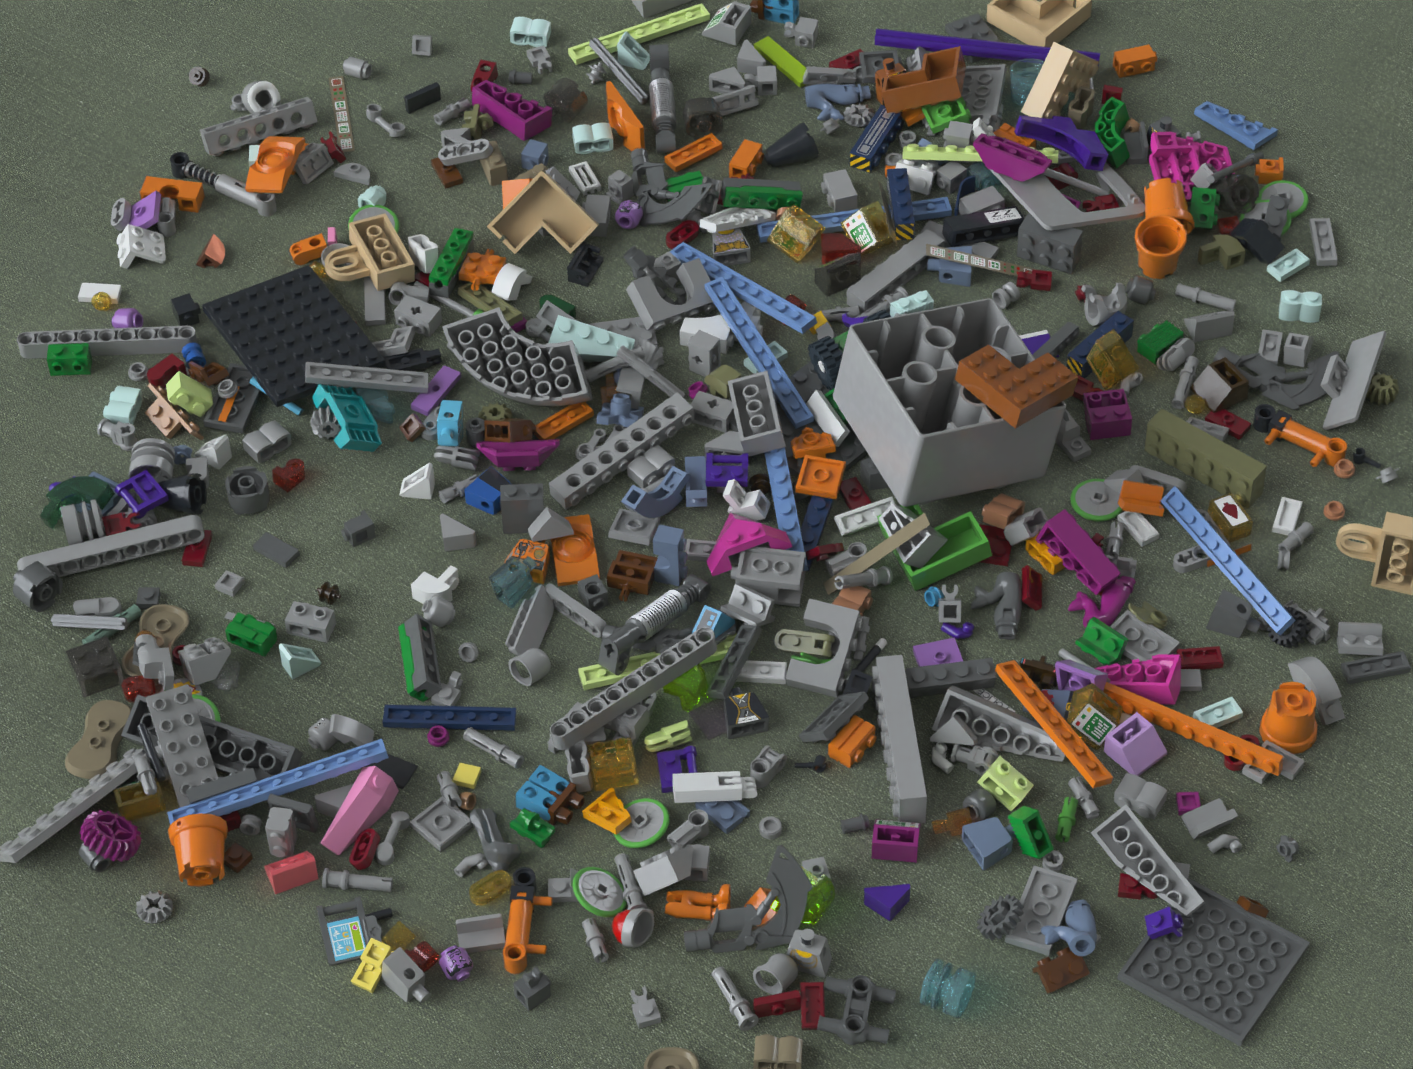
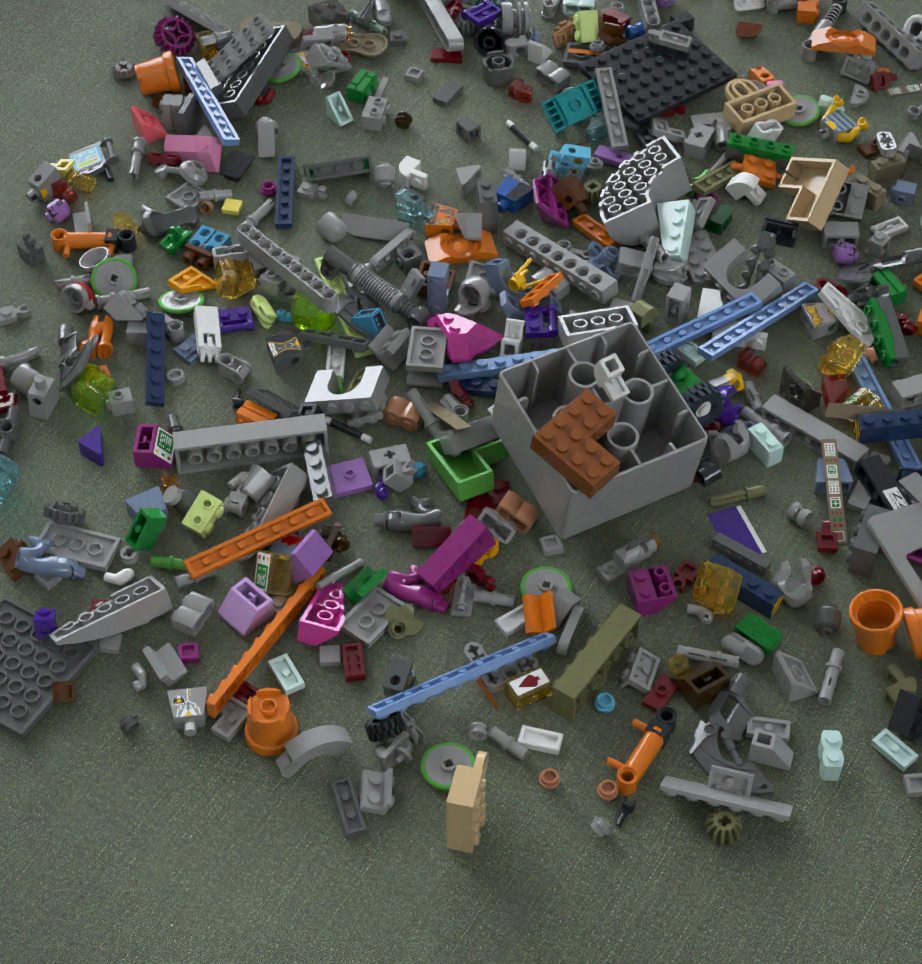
camera: 85 degrees right, 0 degrees up
none -> light grey piece [79,247,110,273]
none -> white arm [104,568,134,586]
none -> dark blue plate [145,311,165,407]
none -> light grey tile [163,485,182,506]
none -> light grey torso [167,686,209,736]
none -> light grey piece [179,159,208,186]
none -> dark azure arm [276,306,301,322]
none -> light grey brick [369,444,411,480]
none -> light grey plate [400,268,426,303]
none -> light grey wheel [421,742,475,791]
none -> light grey piece [454,276,492,316]
none -> black bar [505,120,539,152]
none -> yellow plant [508,258,543,292]
none -> orange plate [519,272,564,308]
none -> light grey tile [539,534,564,557]
none -> white brick [594,353,630,403]
none -> light grey hinge [646,29,692,52]
none -> torso [816,95,869,145]

